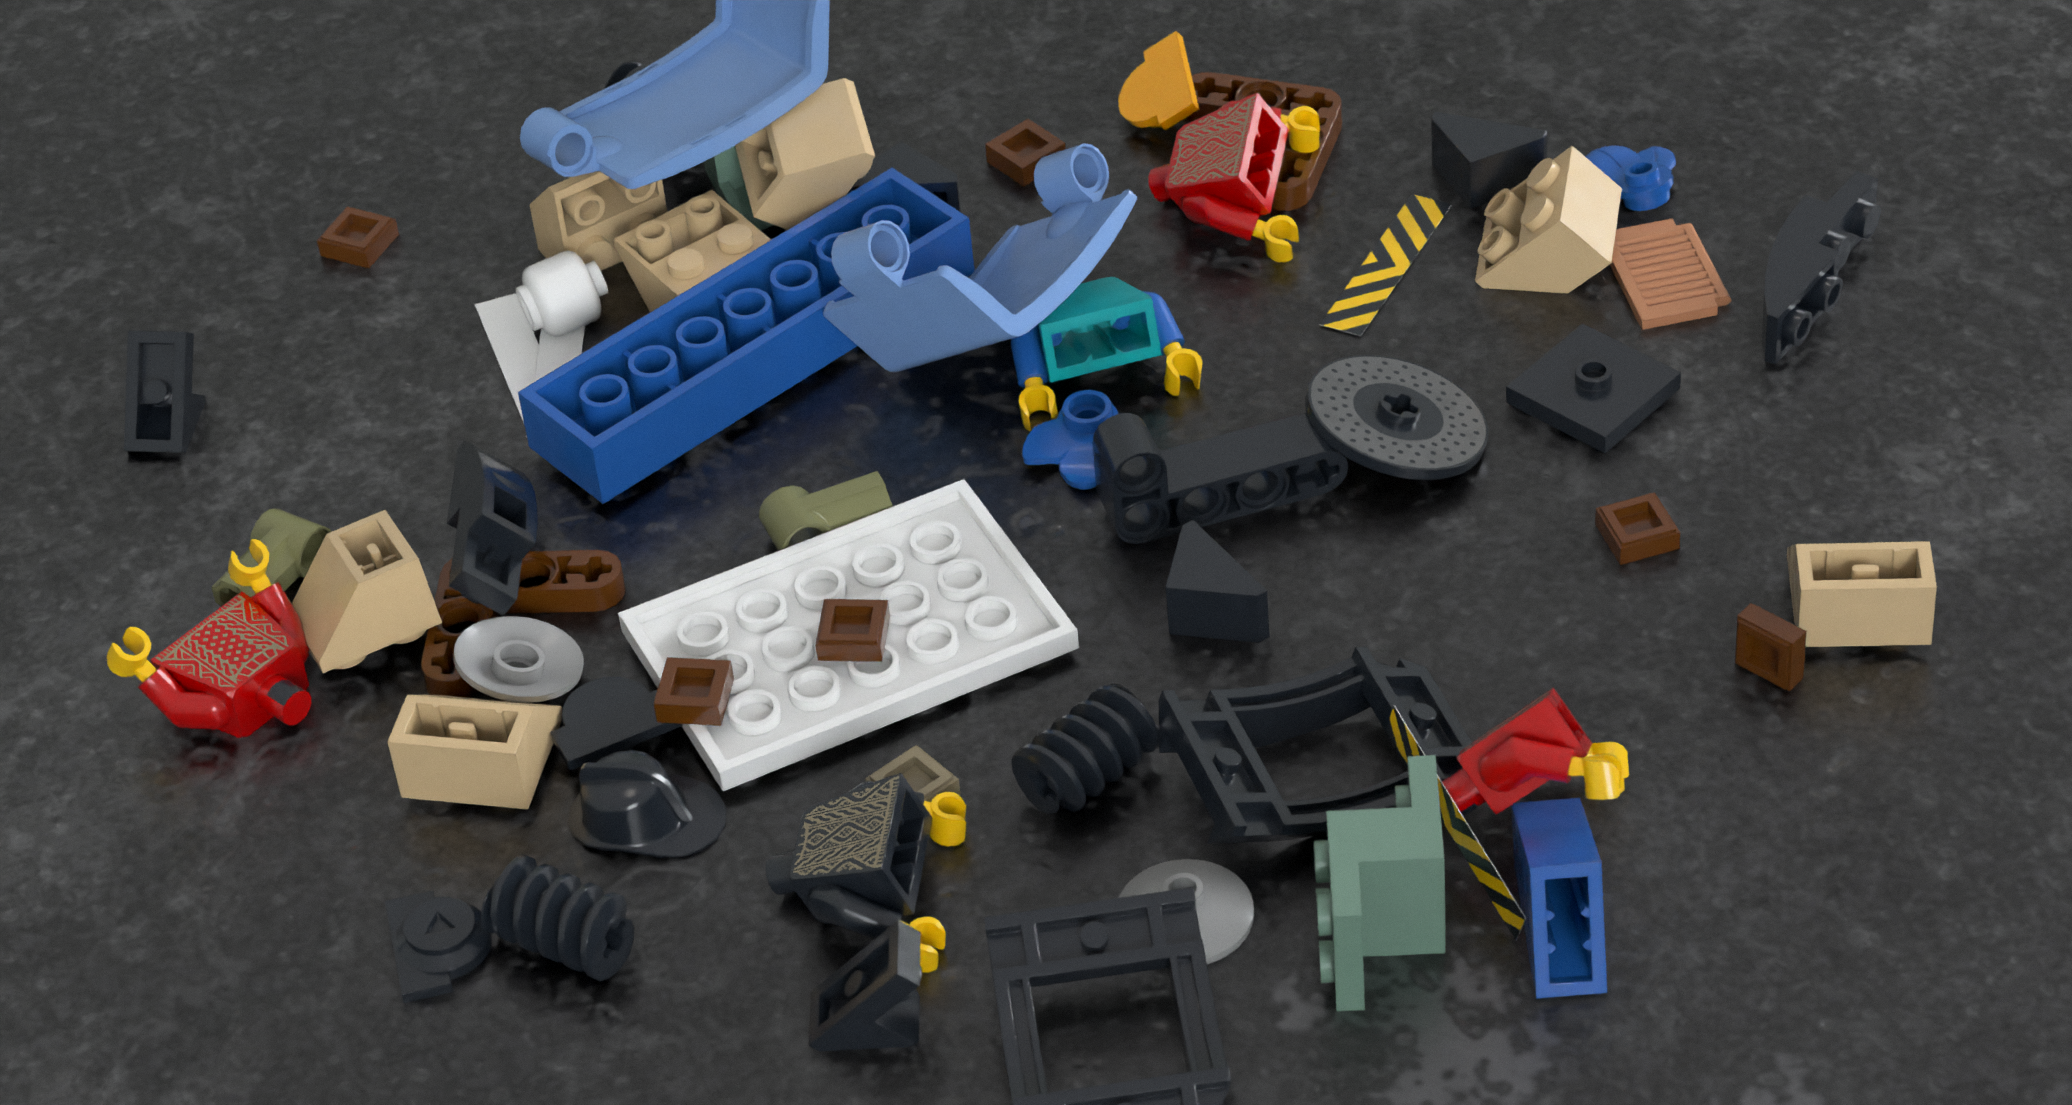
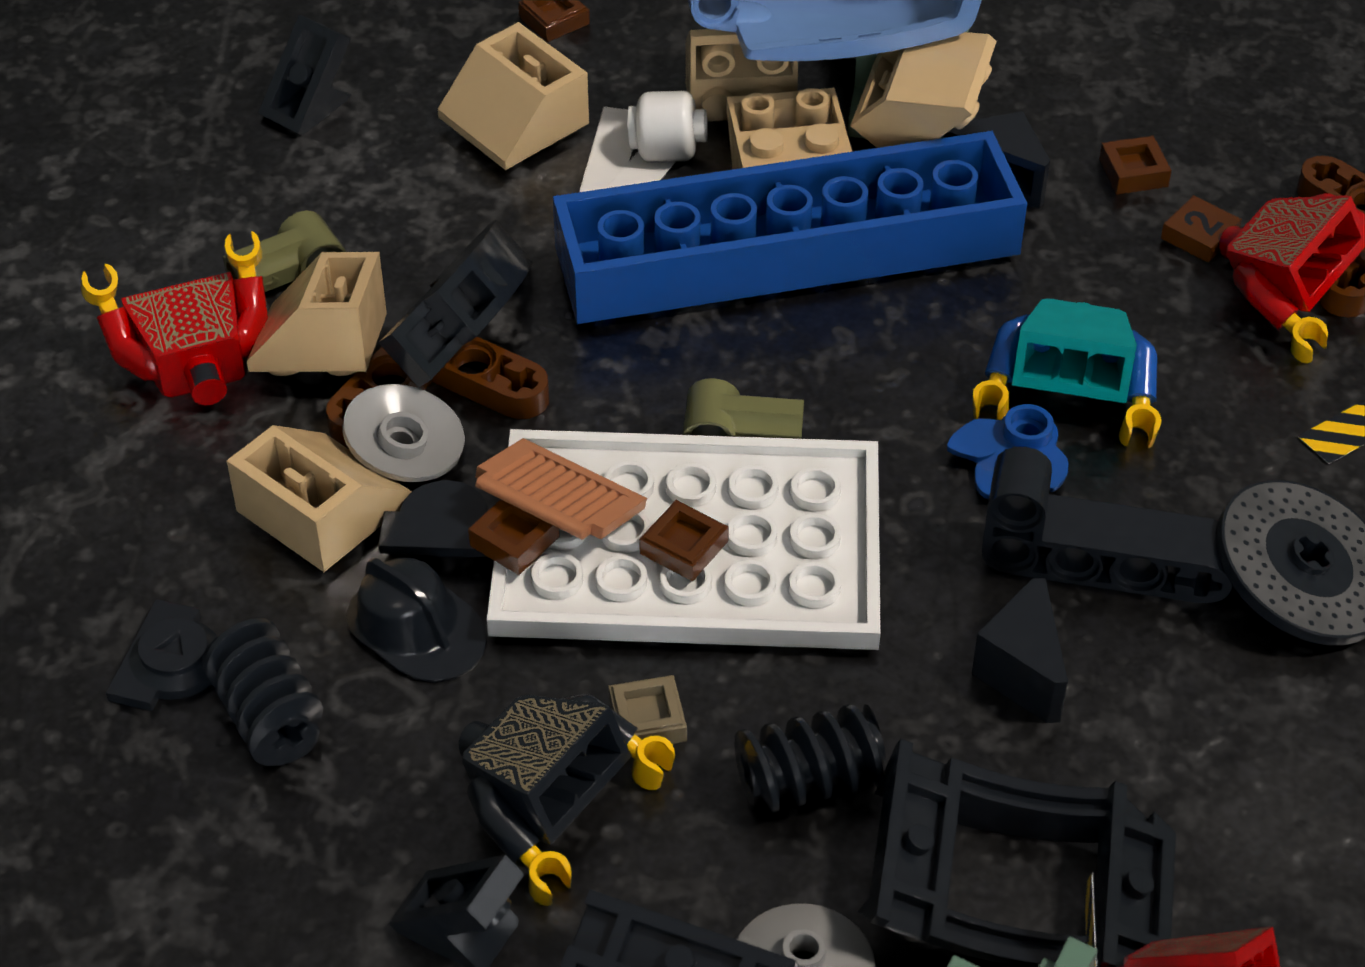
camera: 25 degrees right, 5 degrees up
medium blue panel [823,143,1137,372] -> none
light orange piece [1118,31,1199,130] -> none
none -> tan slope [438,22,589,170]
none -> nougat window [475,438,647,540]
none -> reddish brown tile [1161,196,1242,263]

